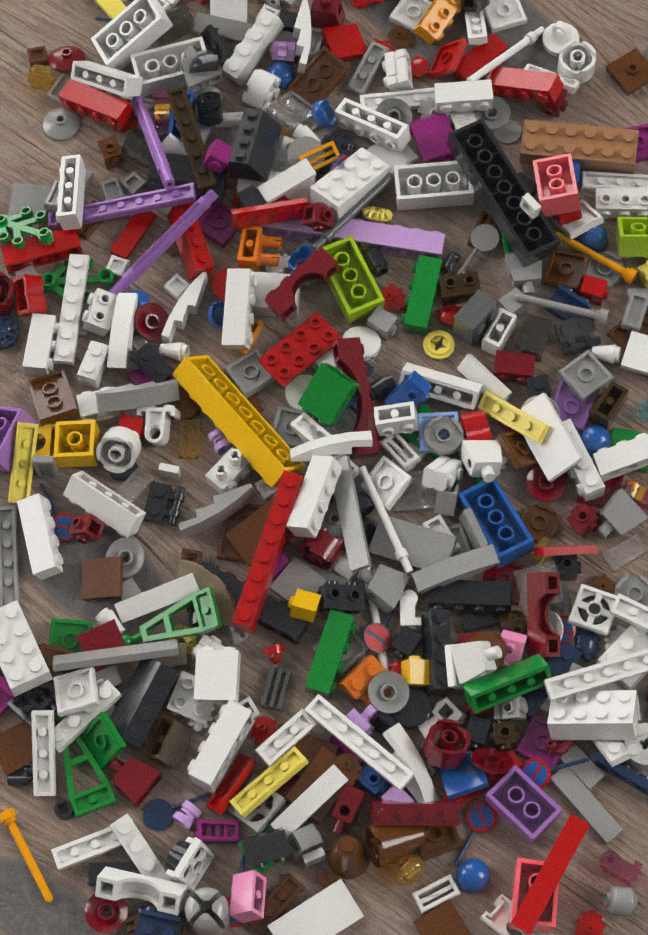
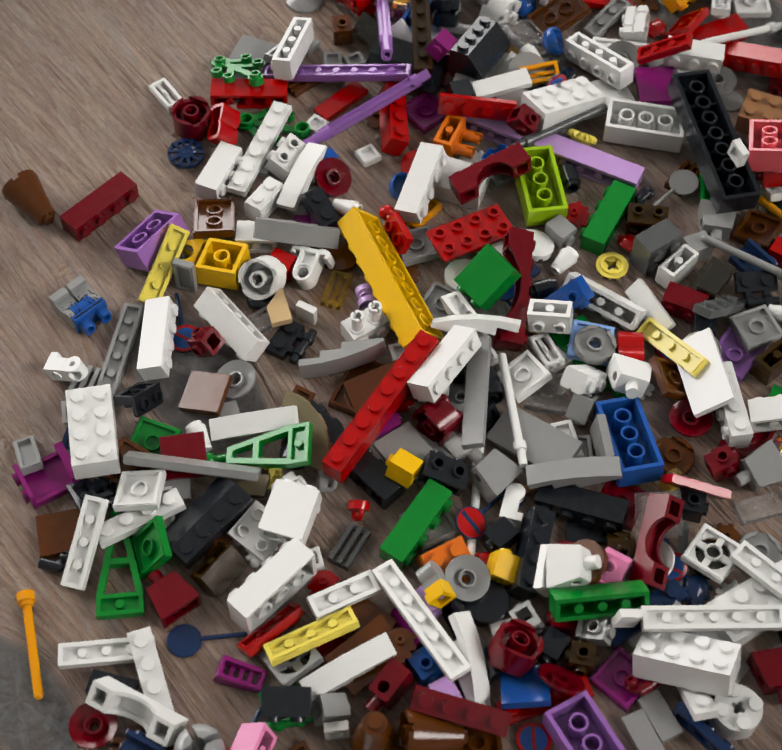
camera: 10 degrees right, 10 degrees down
black bush [54,799,74,821] -> none
white slope [161,272,208,344] -> none
white piece [166,837,214,892] -> none
lavender wheel [172,800,202,830] -> none
piece [521,757,590,789] -> none
blue hair [580,425,611,457] -> none
none -> black bracket [113,382,163,417]
none -> tan tile [267,288,293,328]
none -> red plate [379,205,414,254]
none -> leg [416,560,457,609]
none -> white cone [550,246,579,276]
none -> white tile [611,609,643,628]
none -> red tile [636,31,693,65]
none -> dark grey plate [692,295,744,319]

